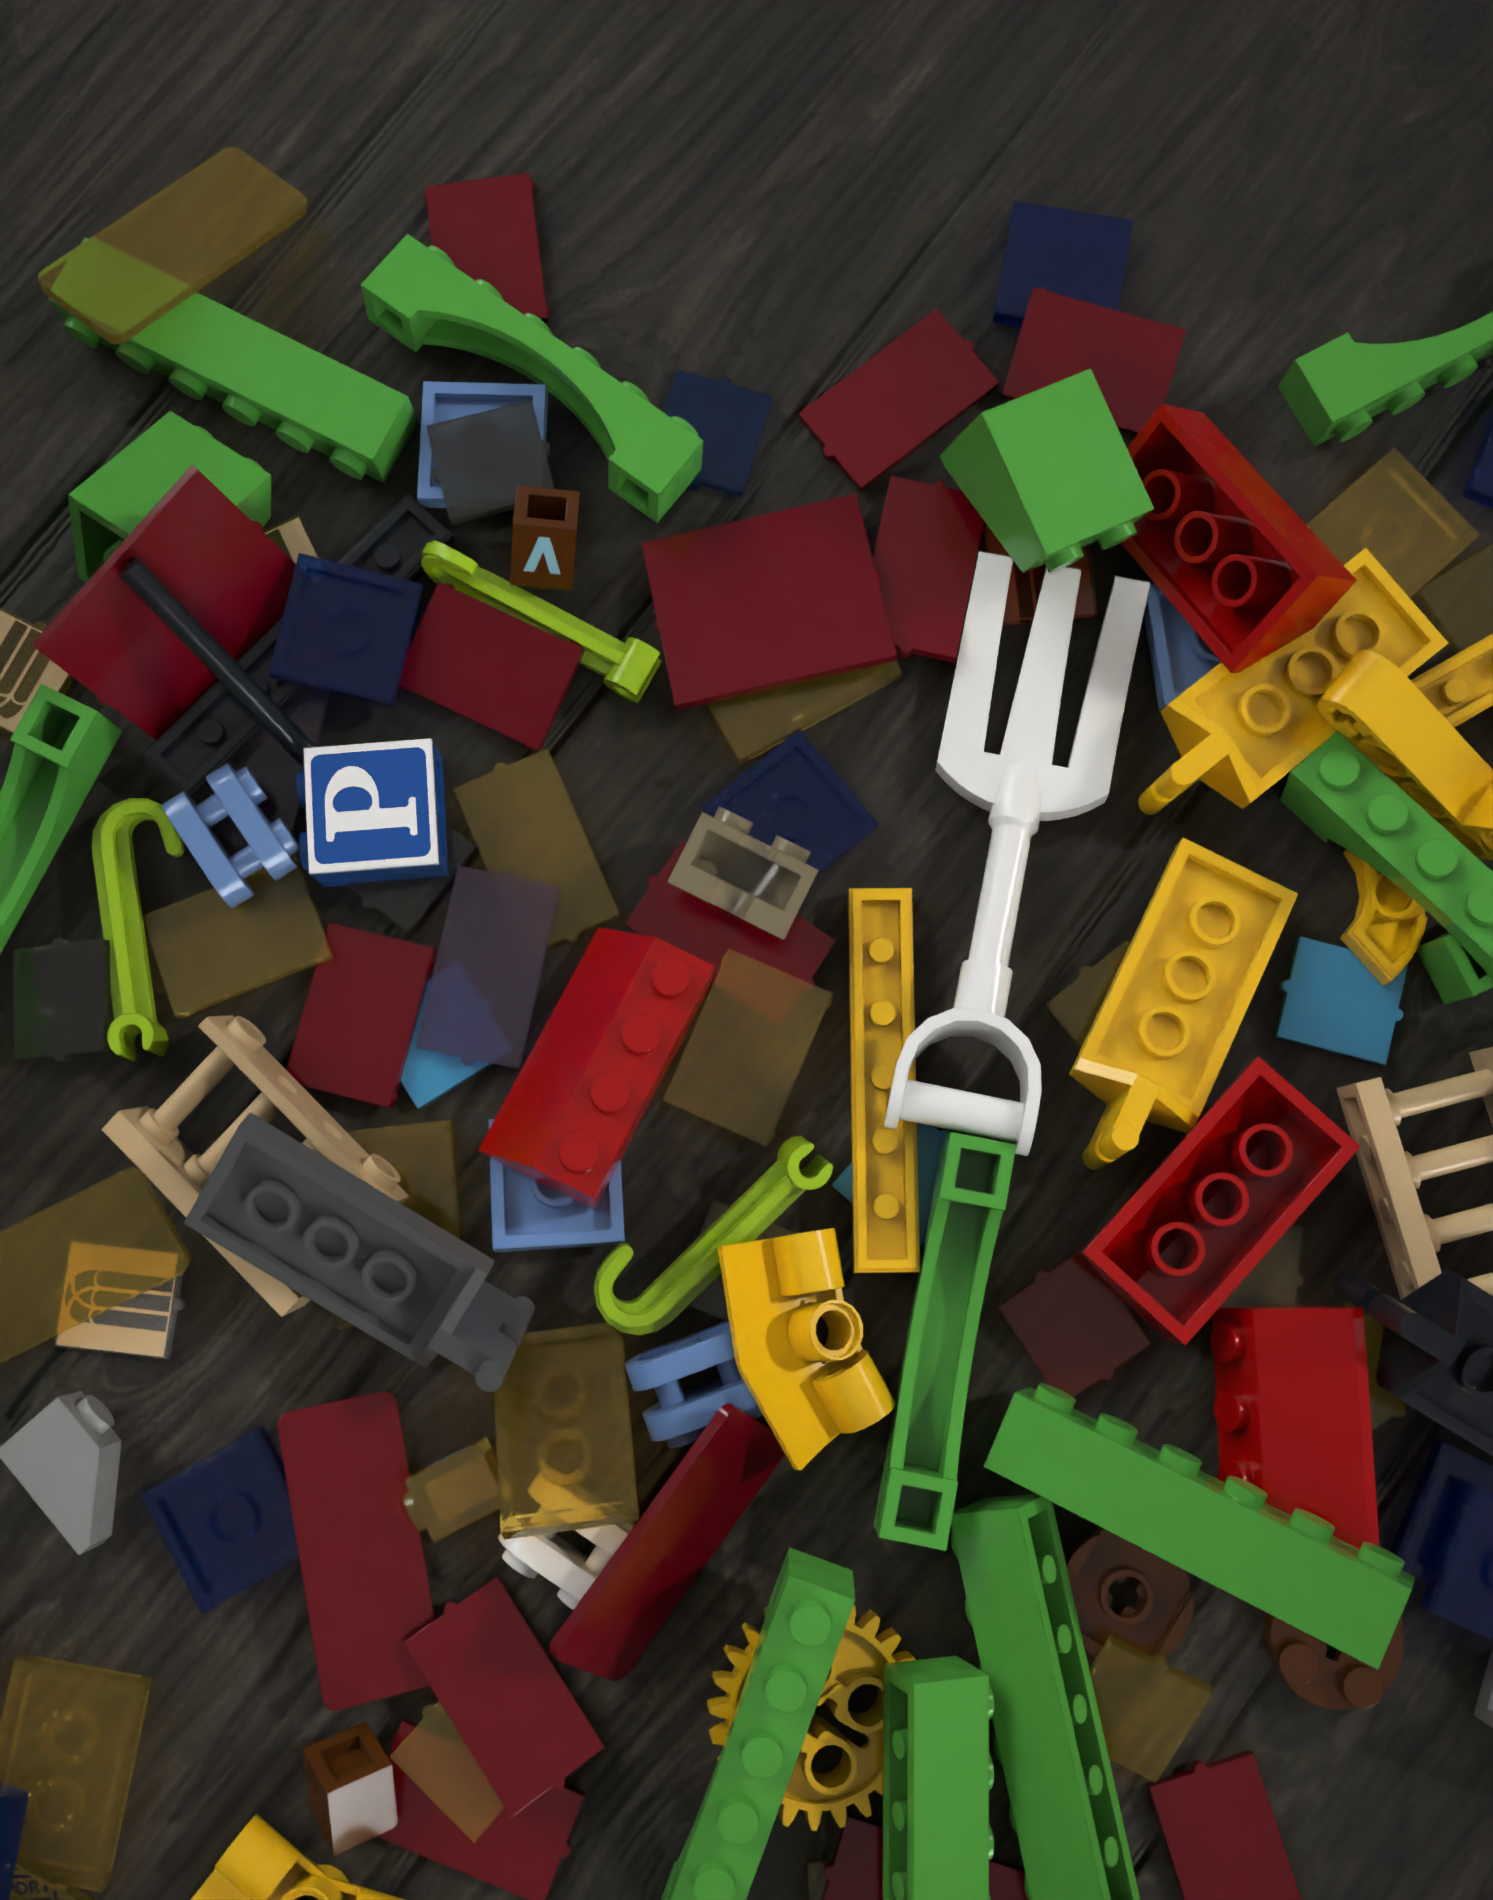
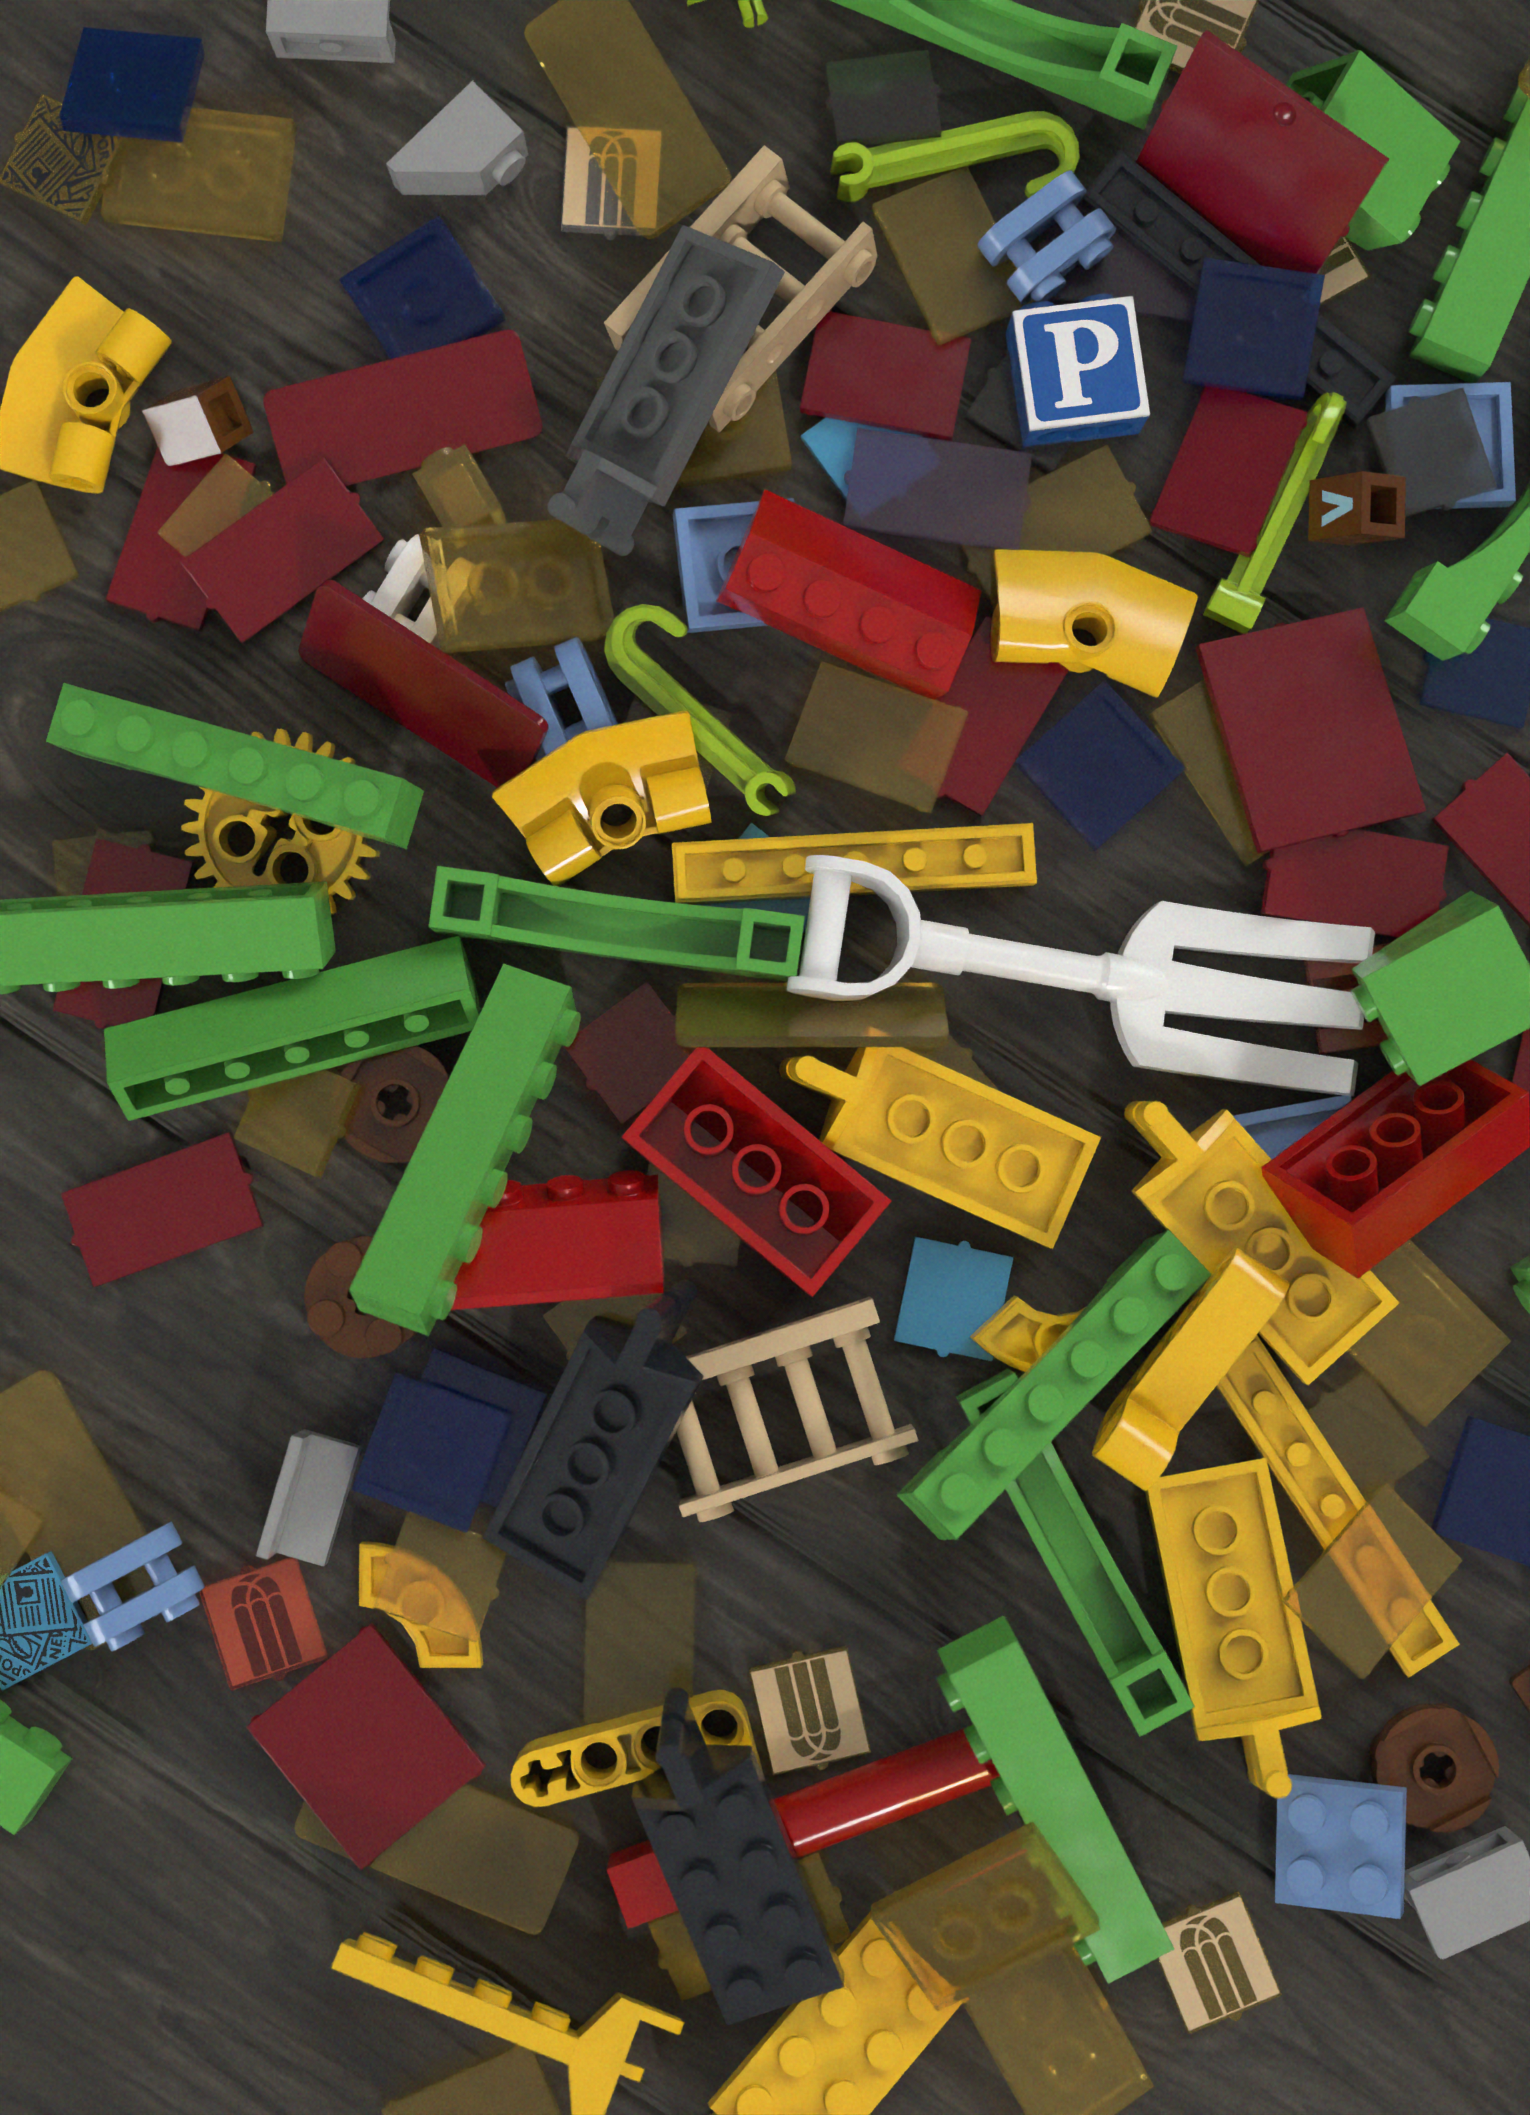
camera: 85 degrees right, 5 degrees up
black bar [119,558,317,765] -> none
dark tan cylinder [668,806,819,940] -> none
none -> clear yellow piece [675,983,949,1047]
none -> yellow panel [990,549,1198,698]

